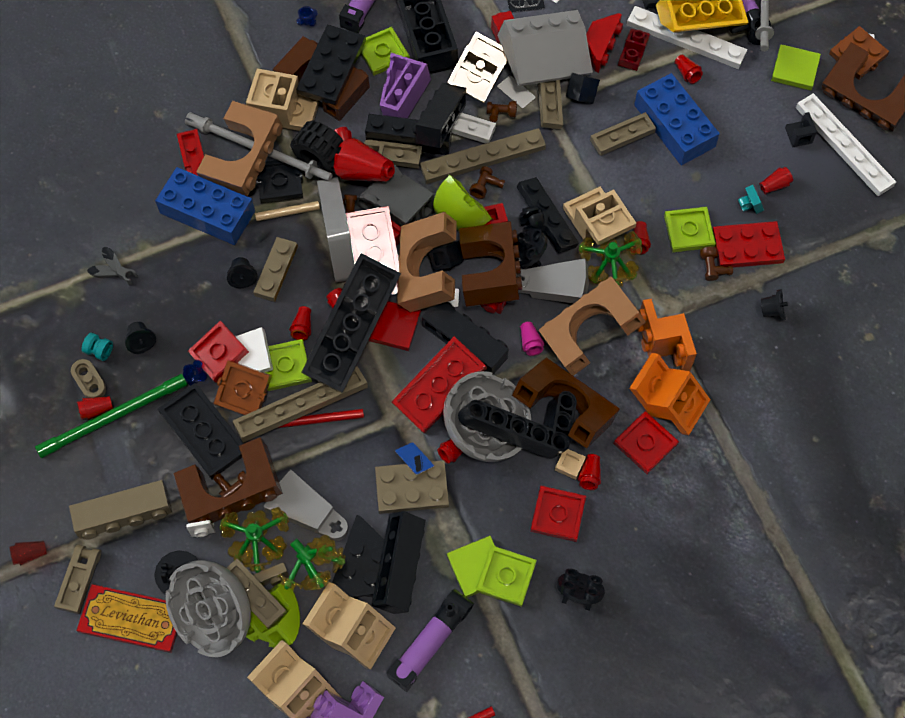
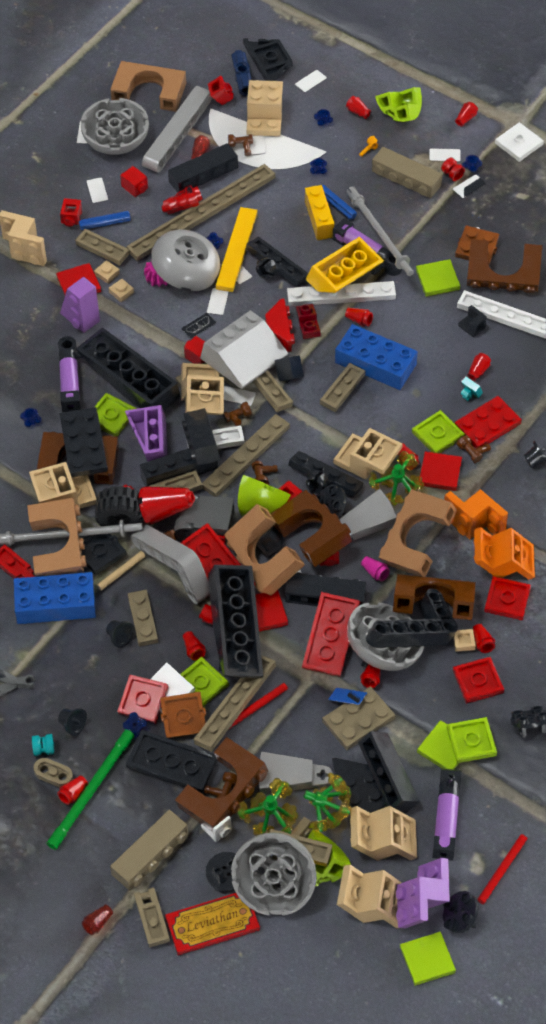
camera: 30 degrees left, 10 degrees down
none -> red tile [419,451,462,491]

